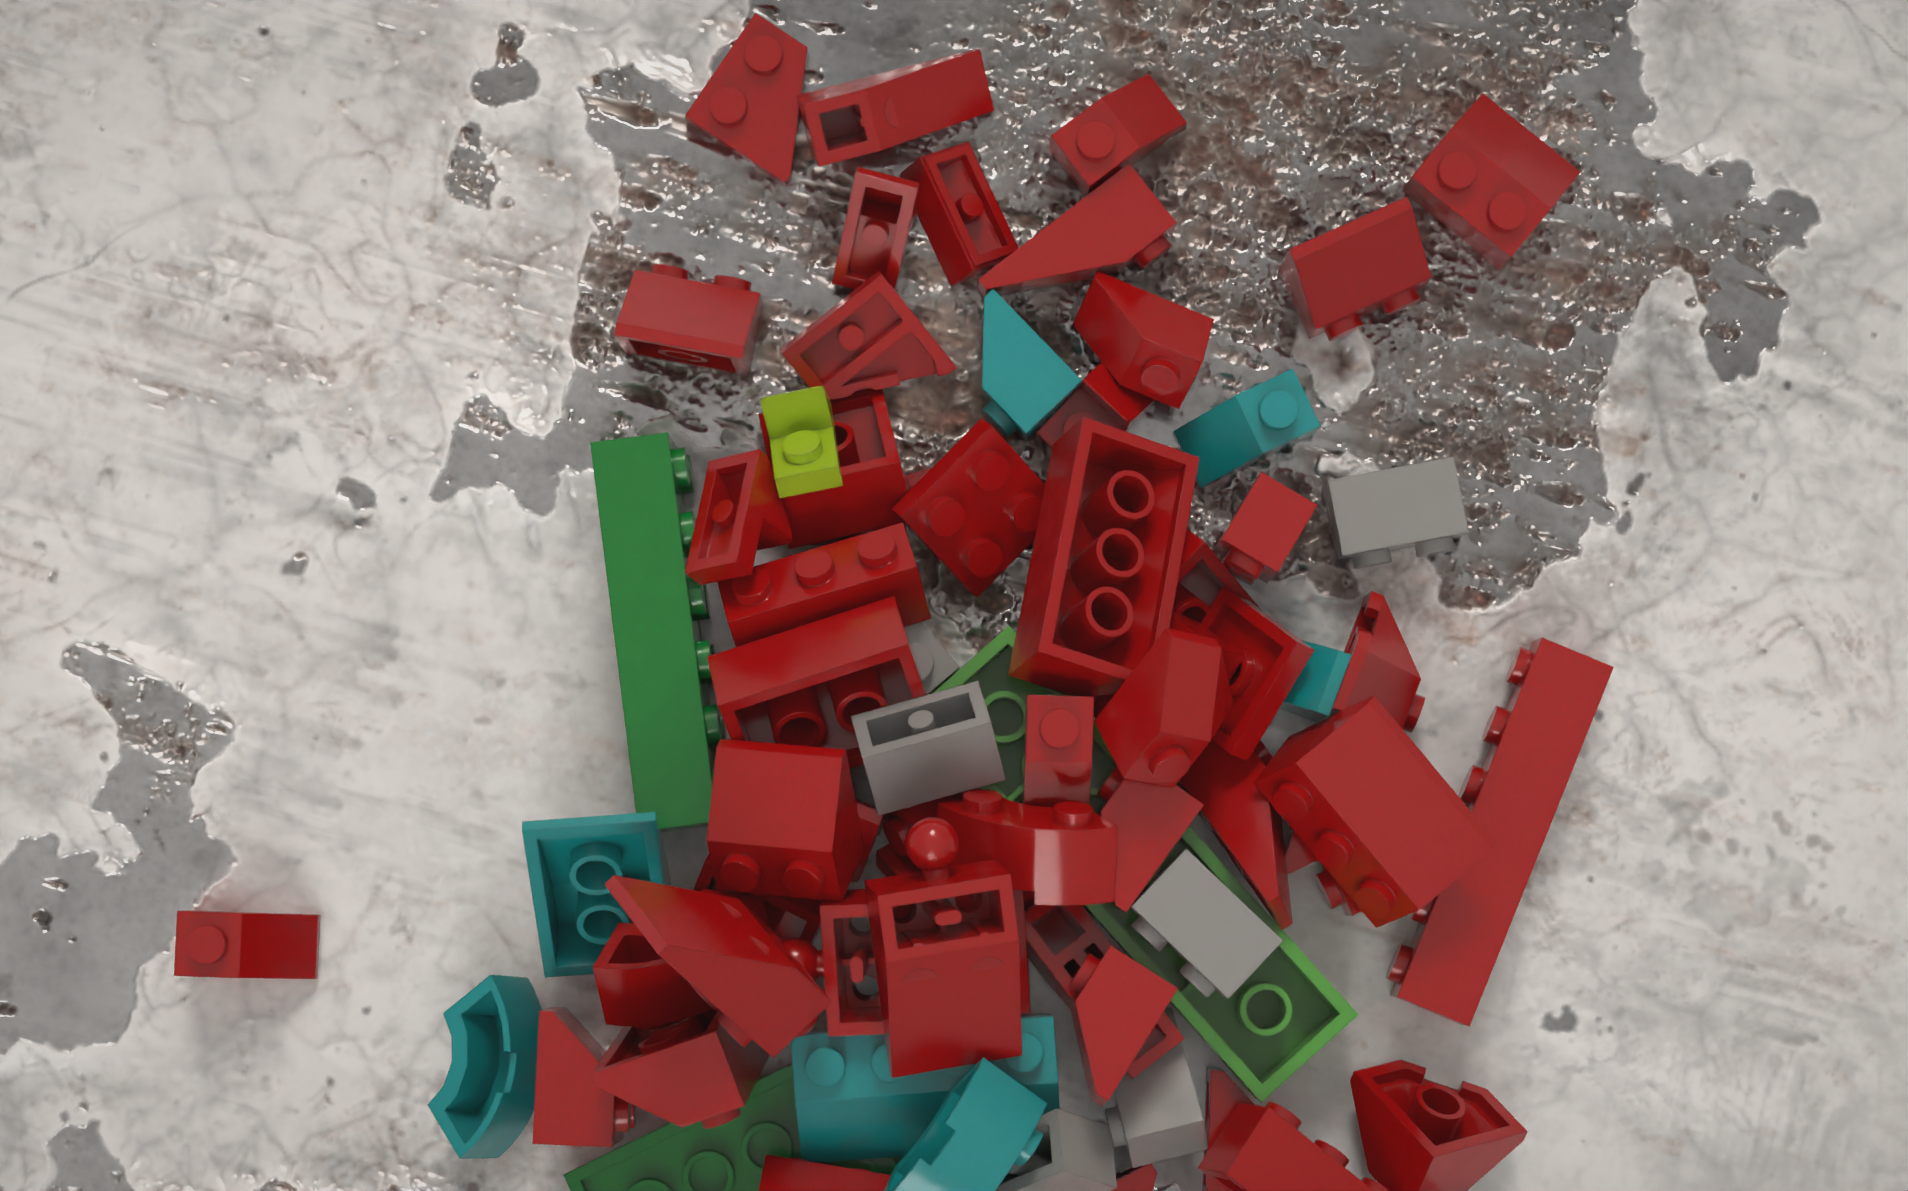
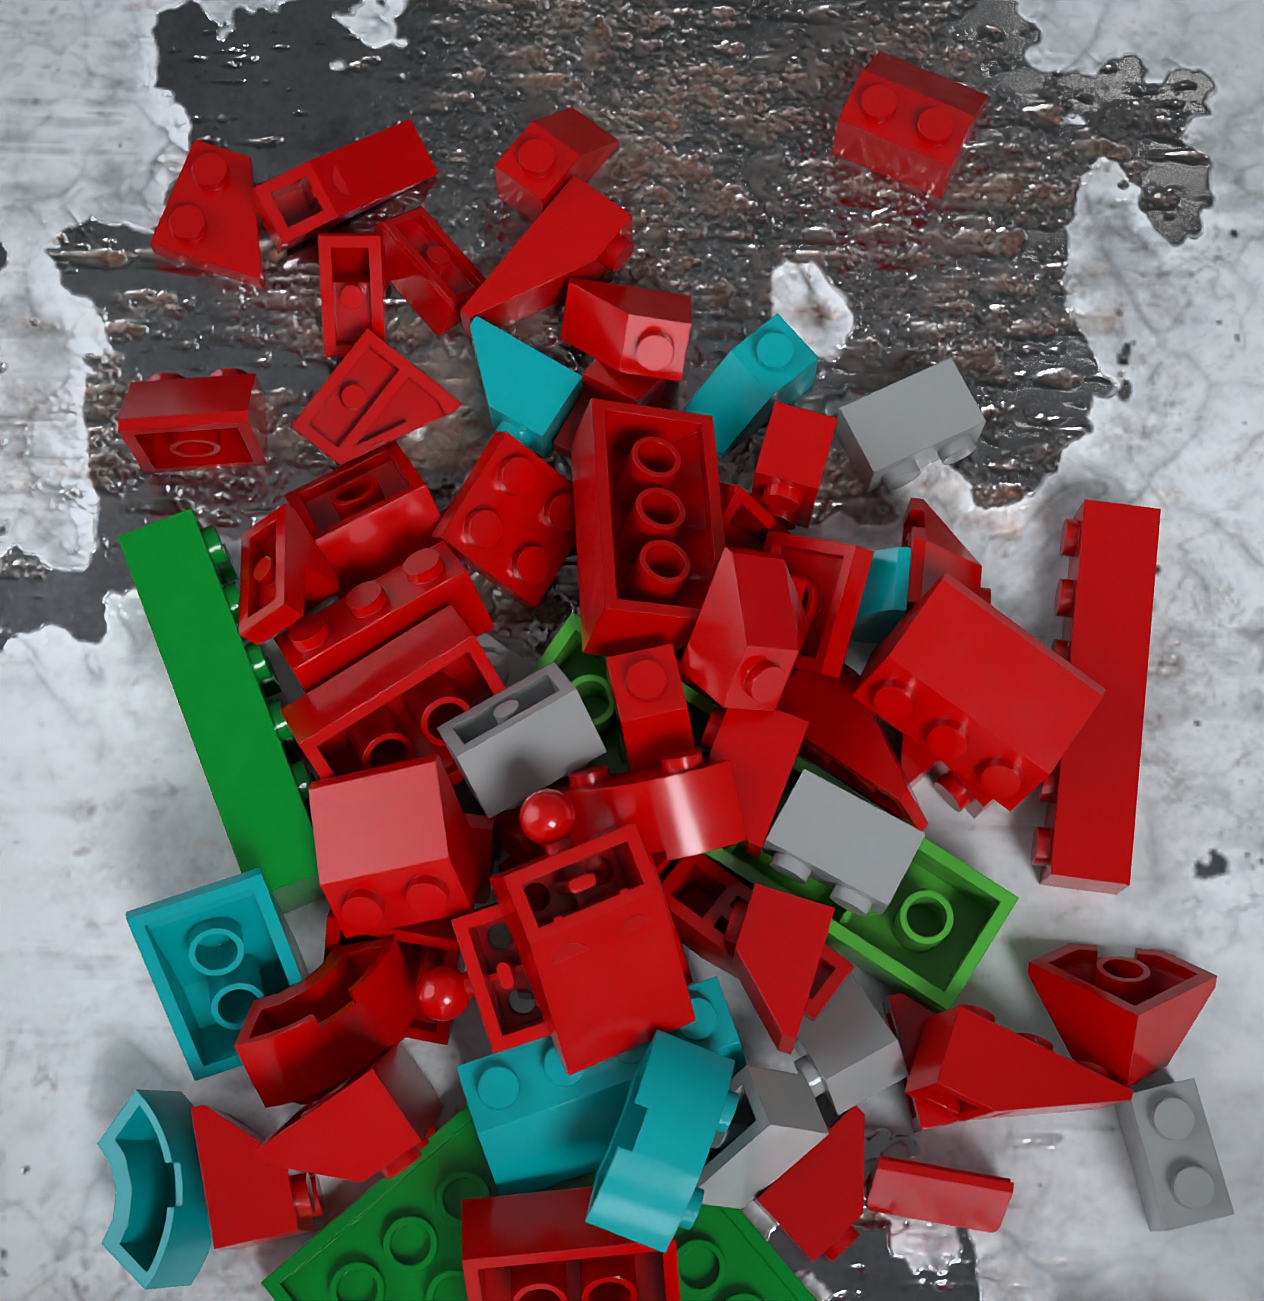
camera: 15 degrees left, 10 degrees down
red slope [604,875,832,1058] -> none
lime slope [760,386,843,499] -> none
red slope [1278,196,1432,341] -> none

